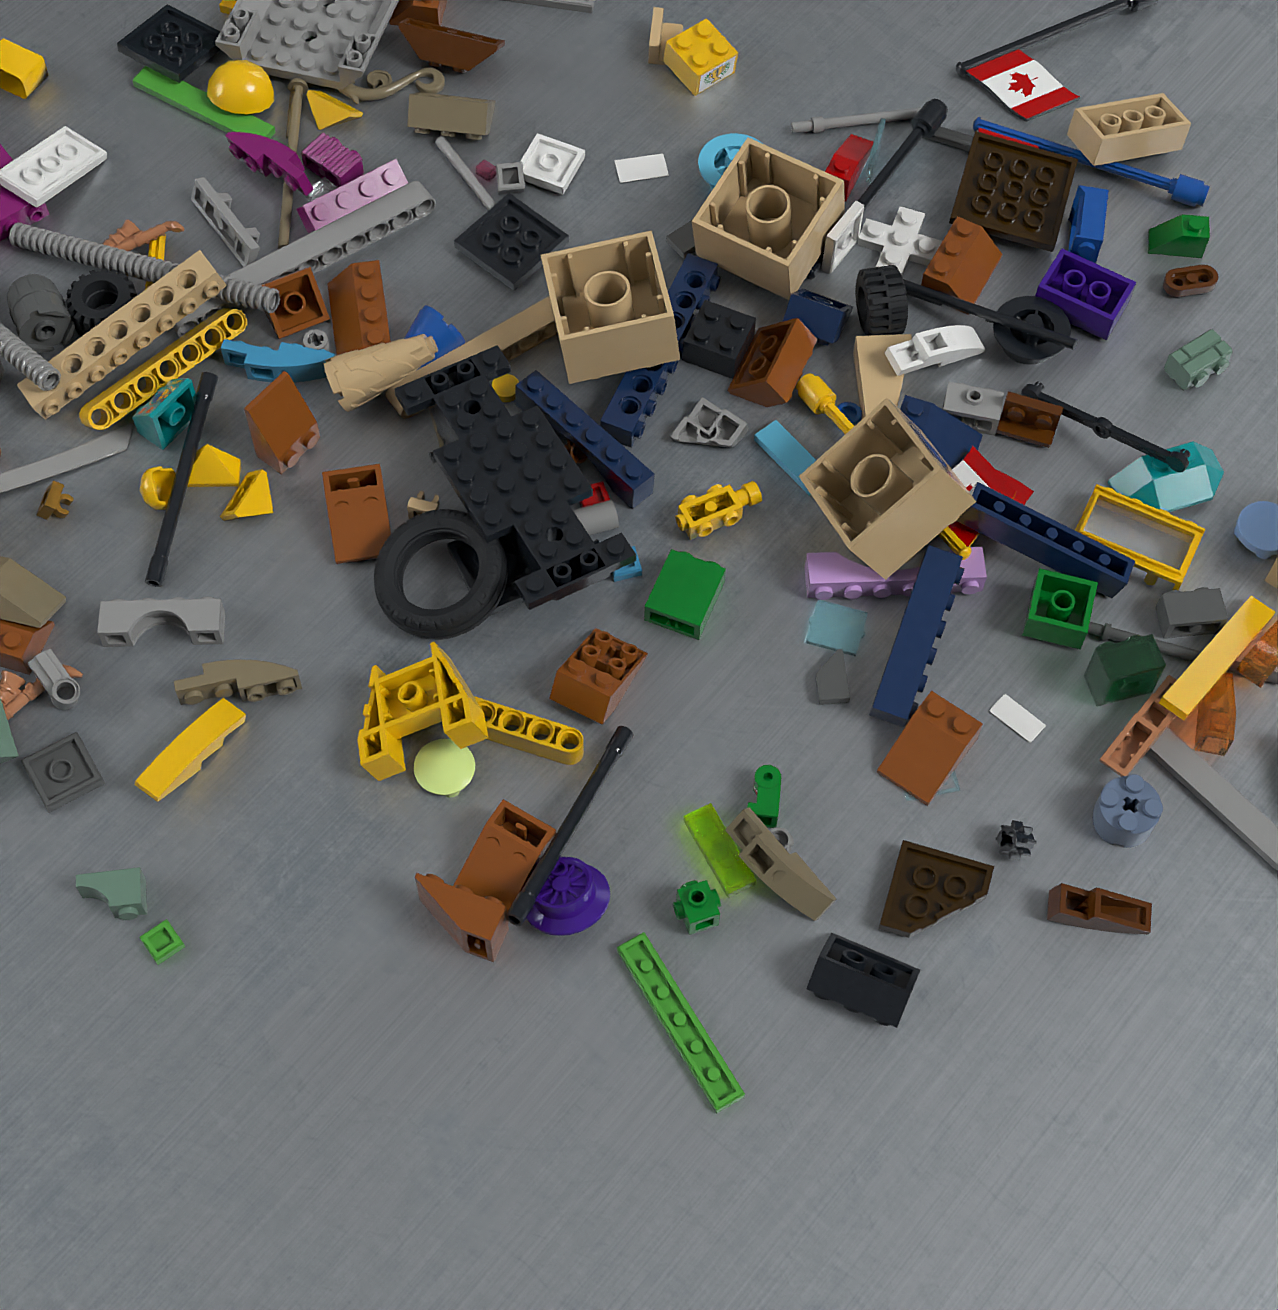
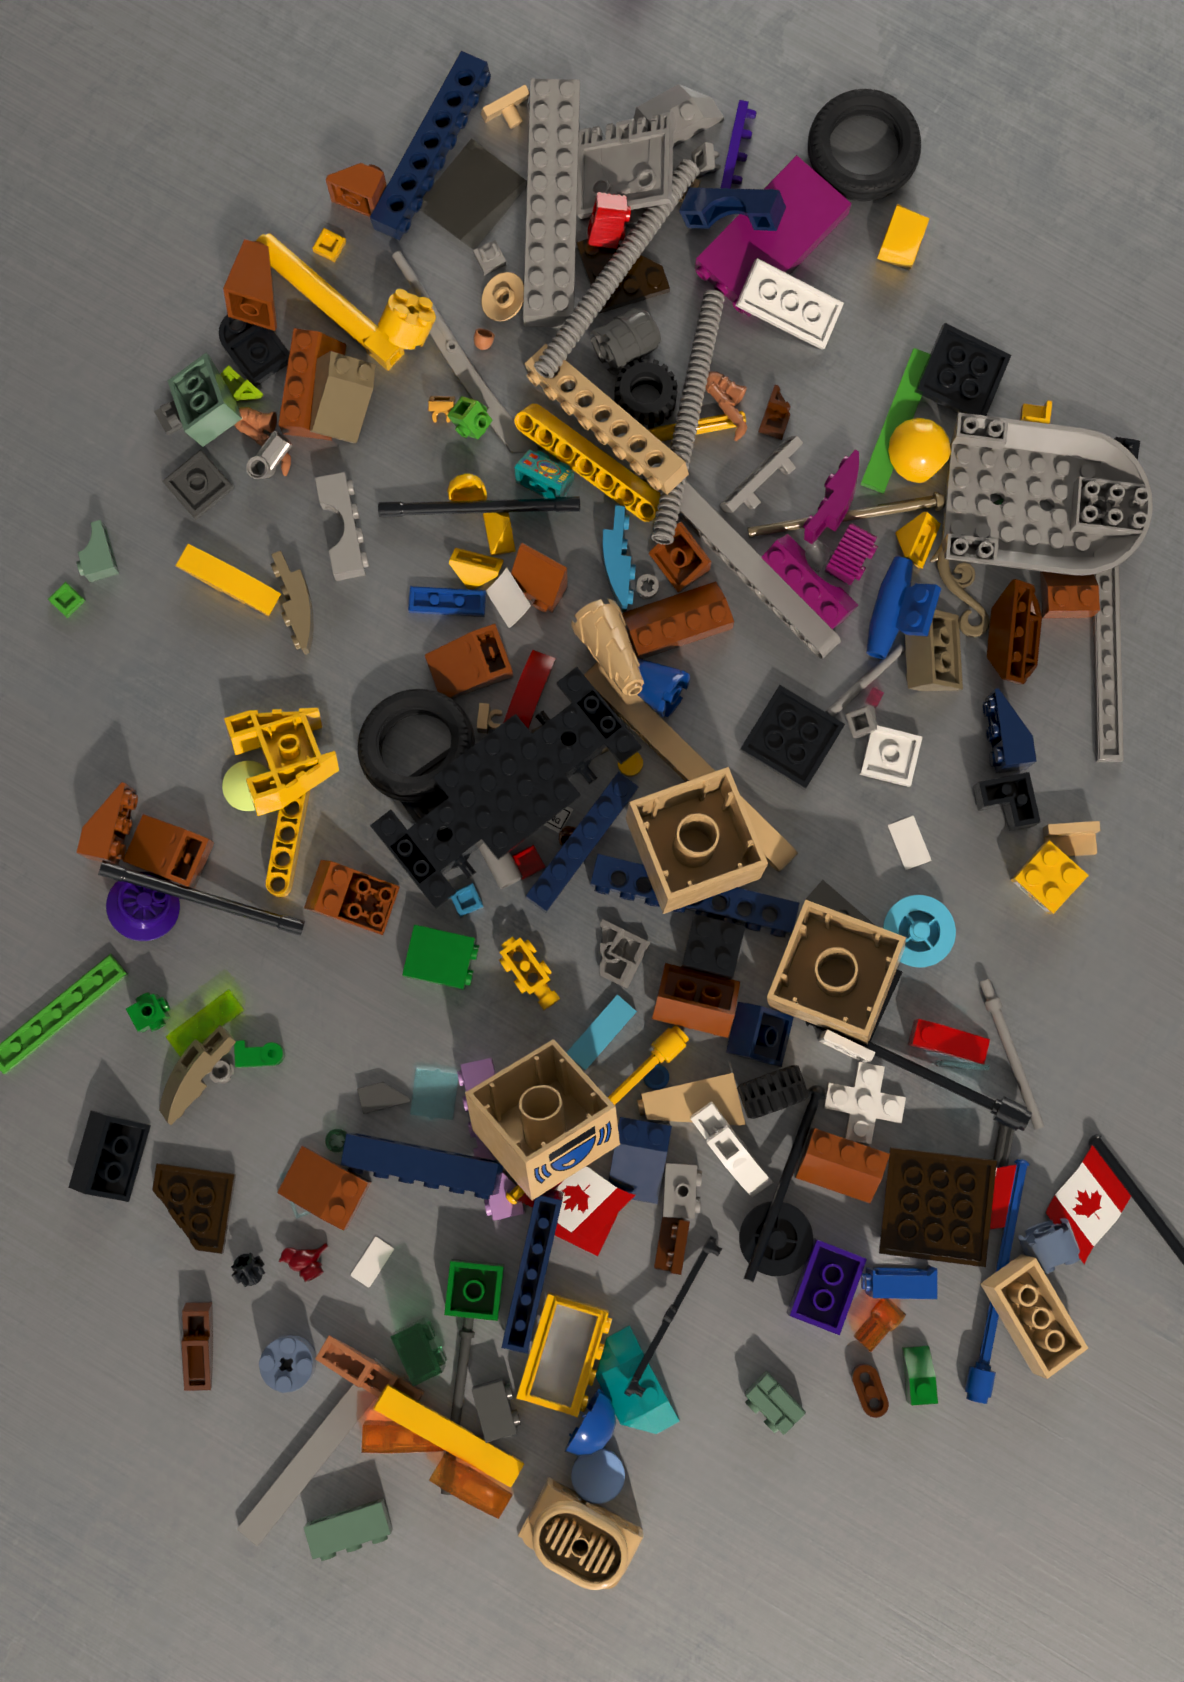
camera: 80 degrees right, 20 degrees up
none -> dark red animal [279,1243,328,1283]
none -> clear green bush [325,1129,348,1152]
none -> blue tile [408,586,486,617]
none -> bright green brick [447,396,493,440]
none -> white sticker [486,567,531,628]
none -> red slope [503,650,556,729]
none -> blue cylinder [564,1389,616,1456]
none -> reddish brown slope [758,384,791,440]
none -> clear orange piece [853,1298,906,1352]
none -> blue plate [866,557,941,659]
none -> black brick [973,772,1041,831]
none -> dark blue slope [982,688,1037,773]
none -> sand blue brick [1018,1218,1080,1274]

